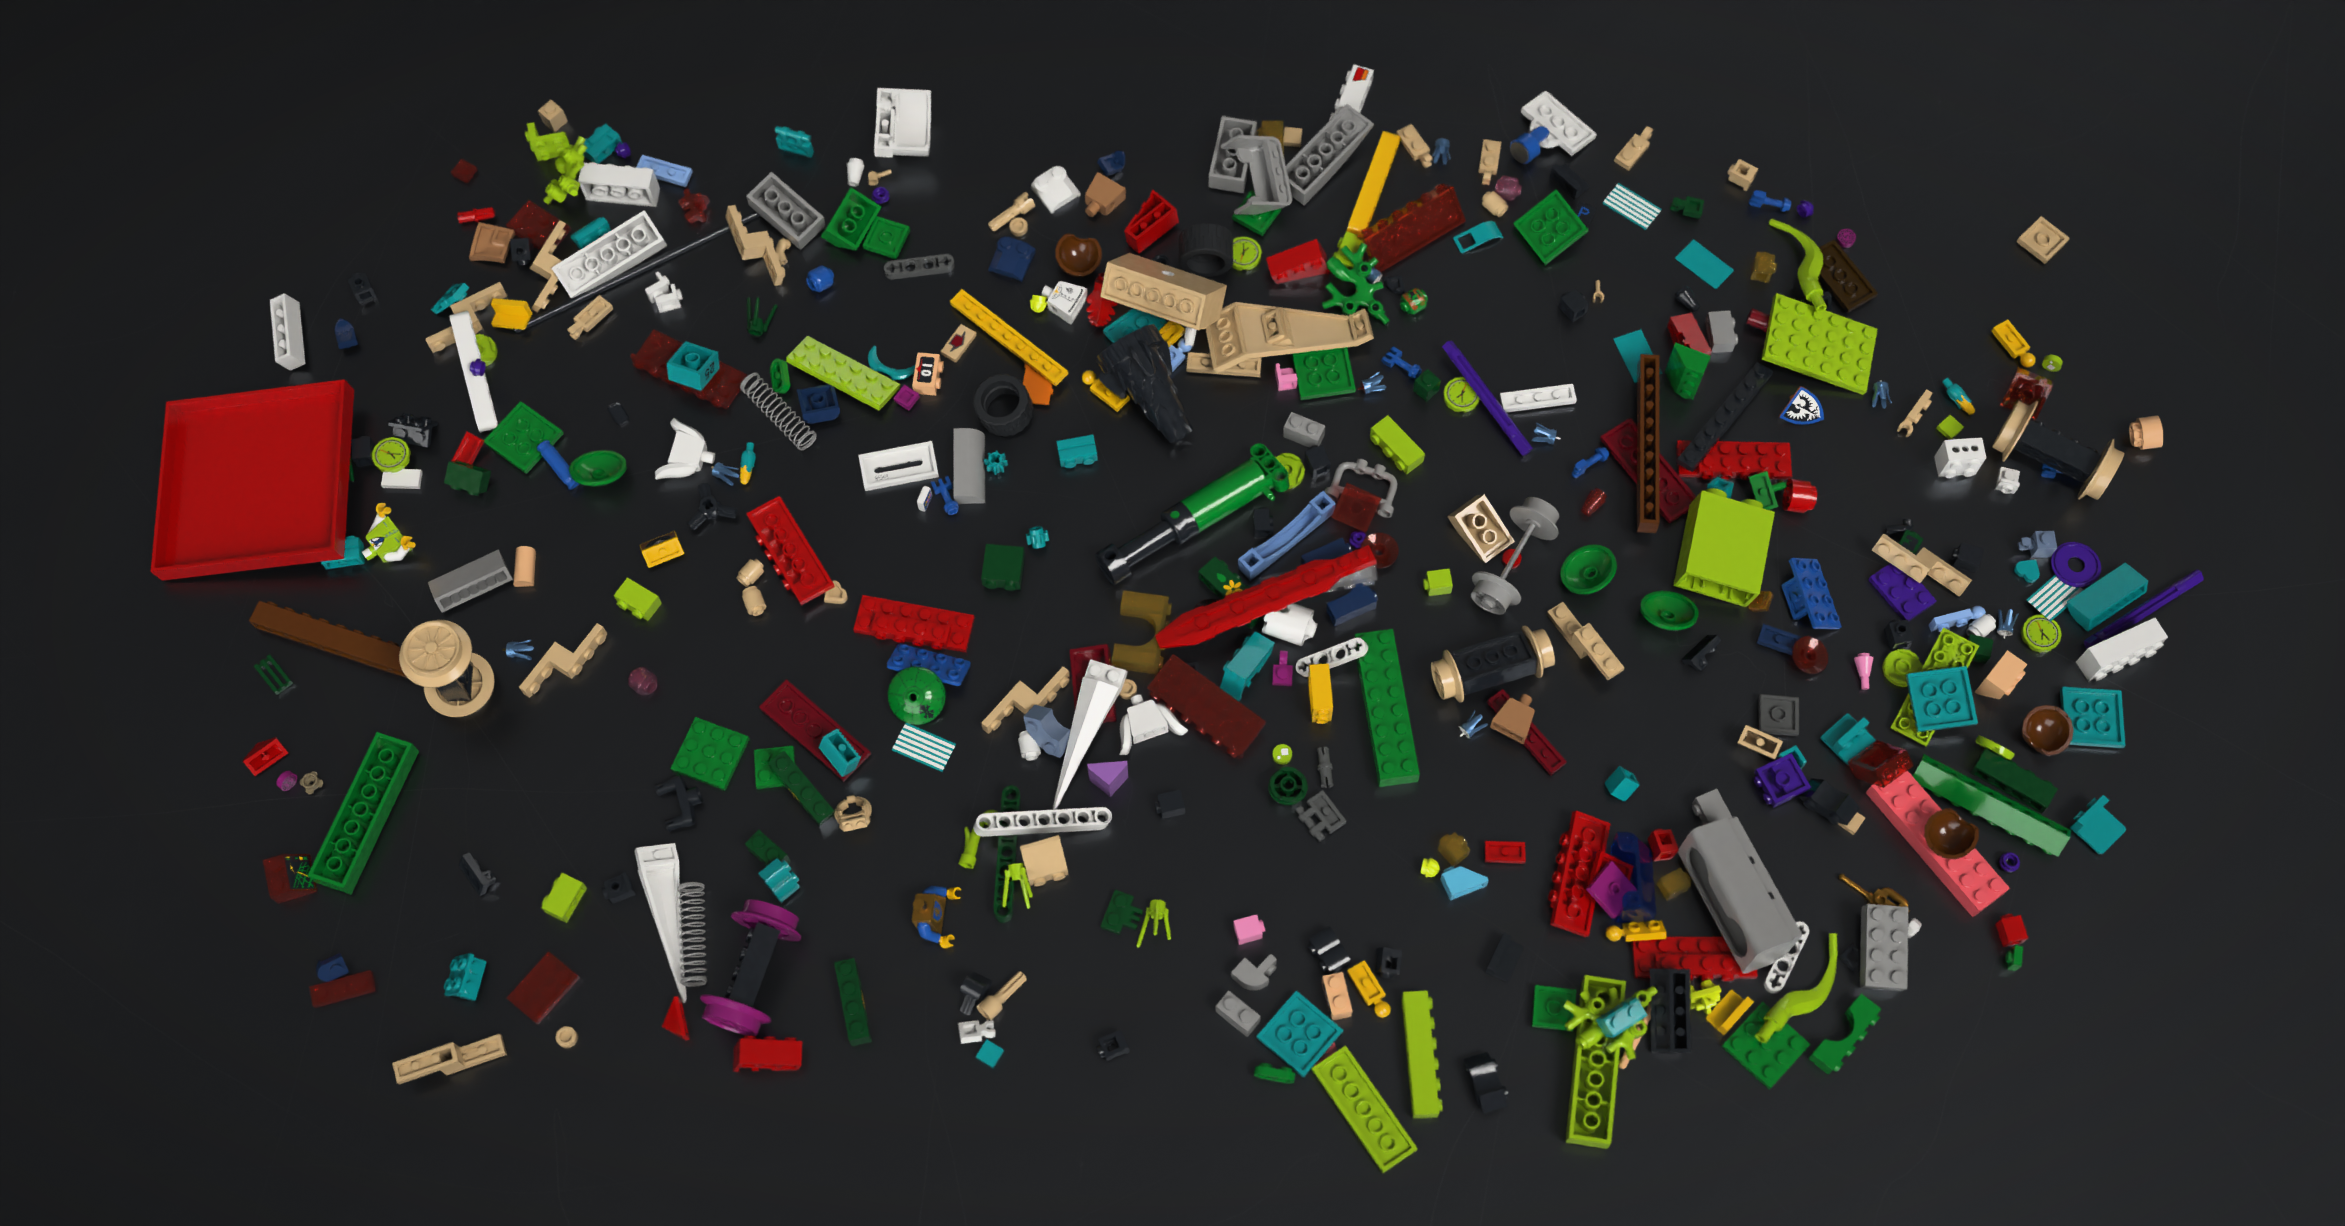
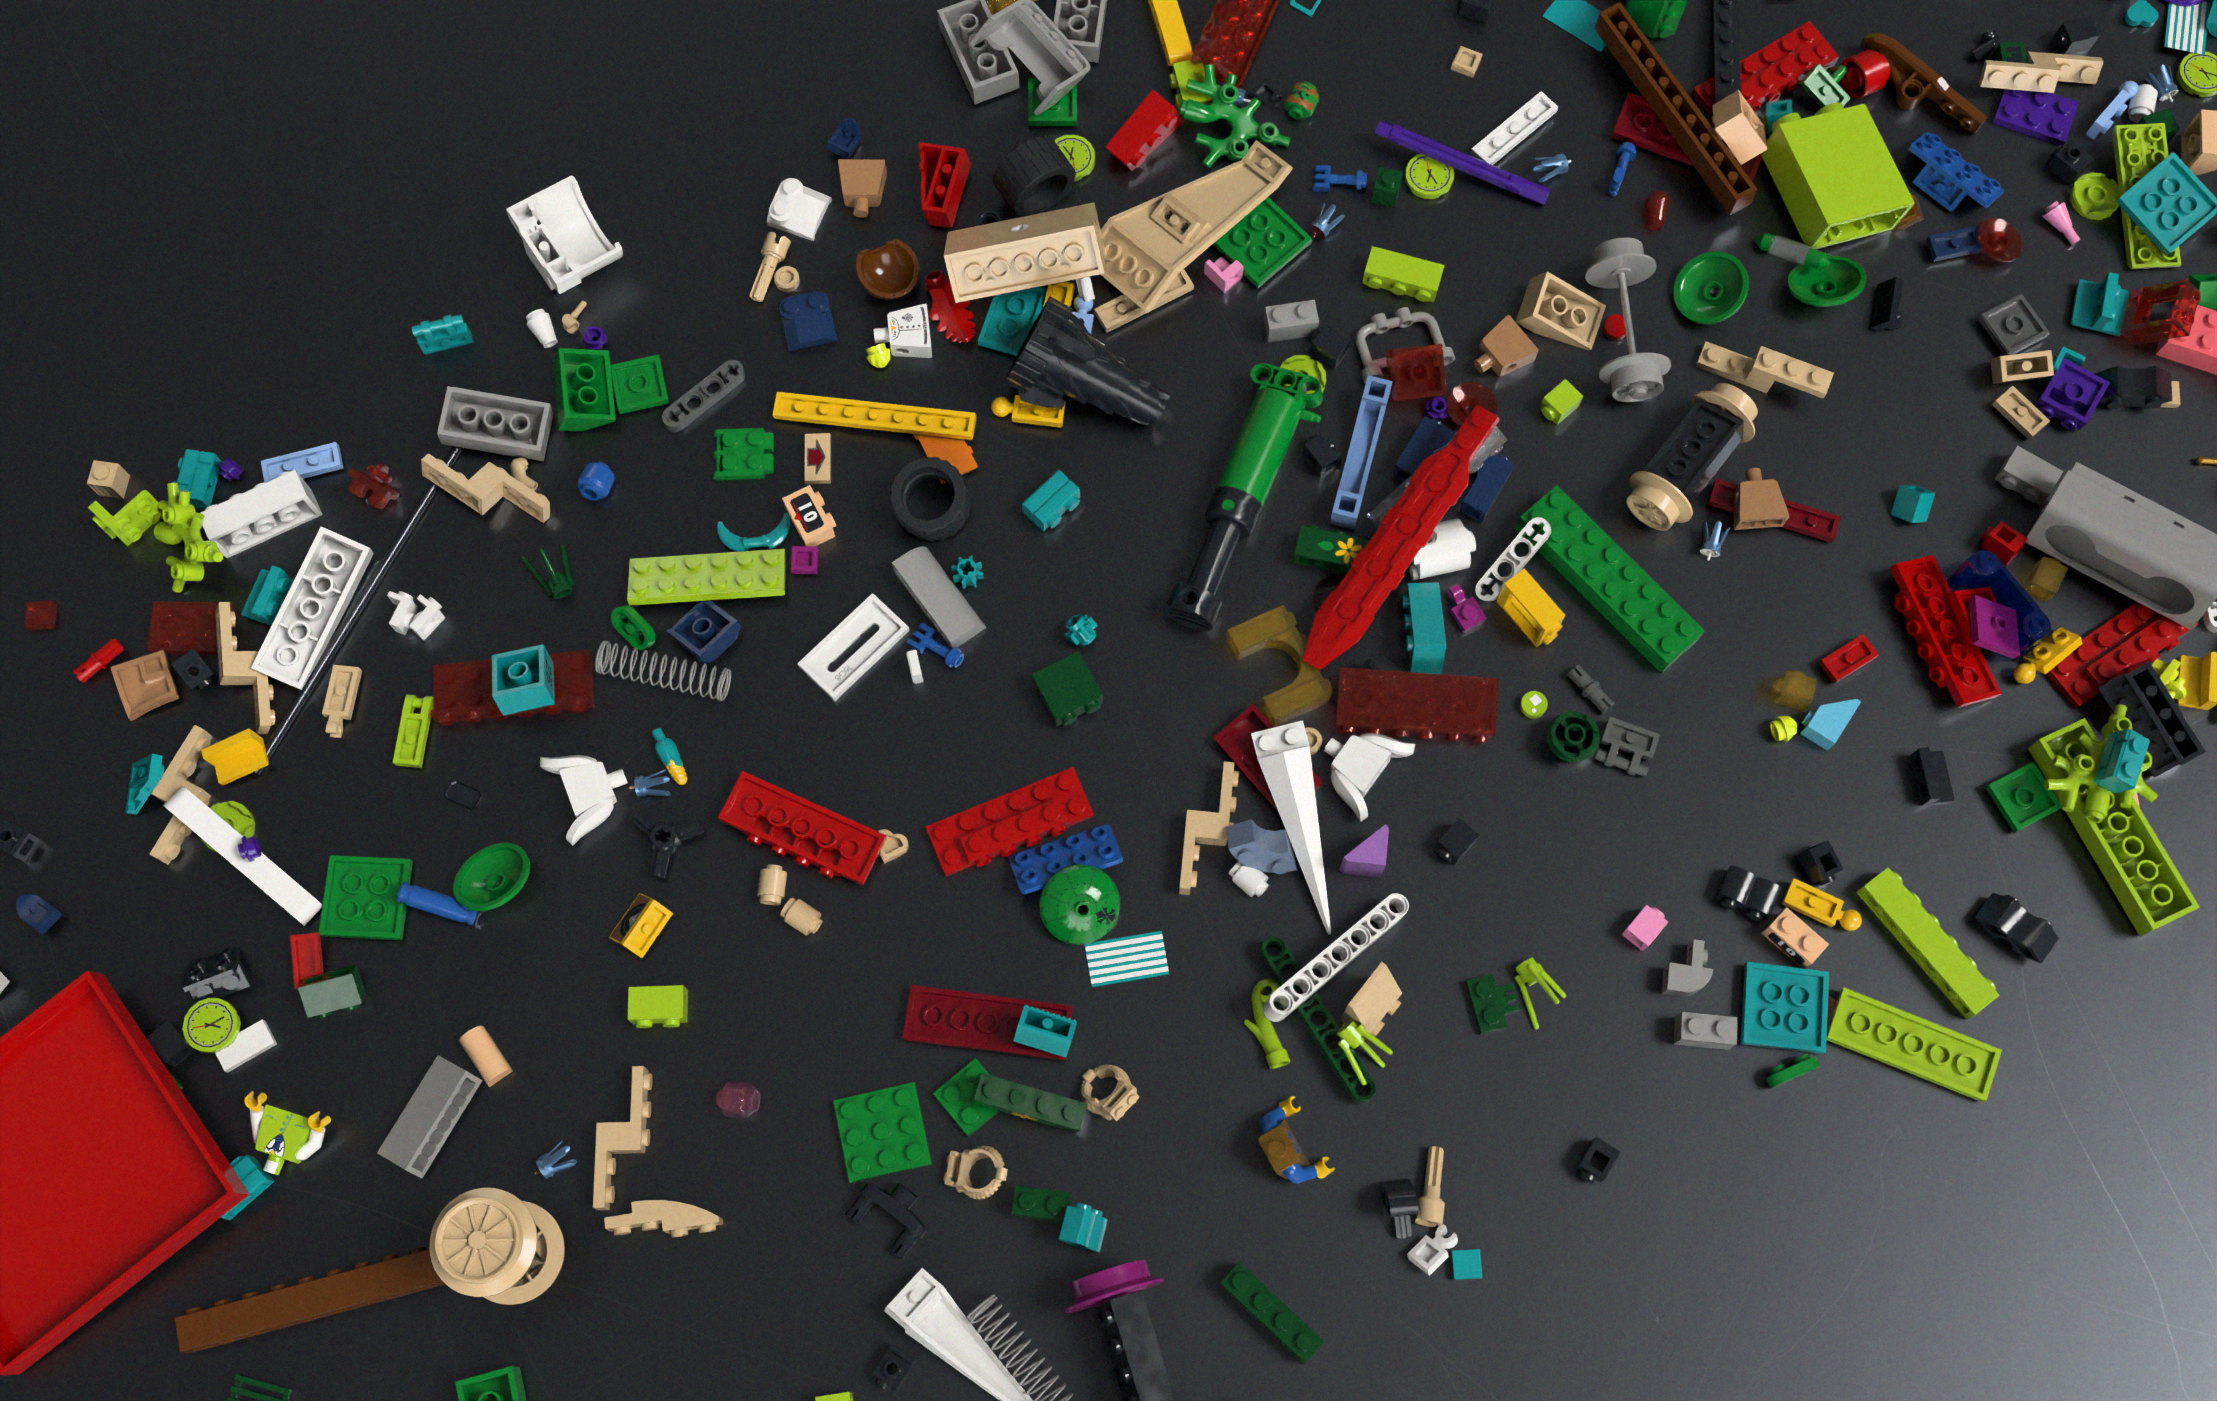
camera: 35 degrees left, 5 degrees up
none -> lime plate [393,694,435,768]
none -> tan slope [604,1200,723,1237]
none -> green plate [713,428,774,480]
none -> tan piece [944,1146,1008,1200]
none -> tan tile [1451,46,1483,78]
none -> medium nougat torso [1474,315,1538,376]
none -> light nougat slope [1711,89,1768,165]
none -> piece [1755,233,1830,270]
none -> reddish brown piece [1860,33,1987,134]
none -> tan plate [1992,386,2050,440]

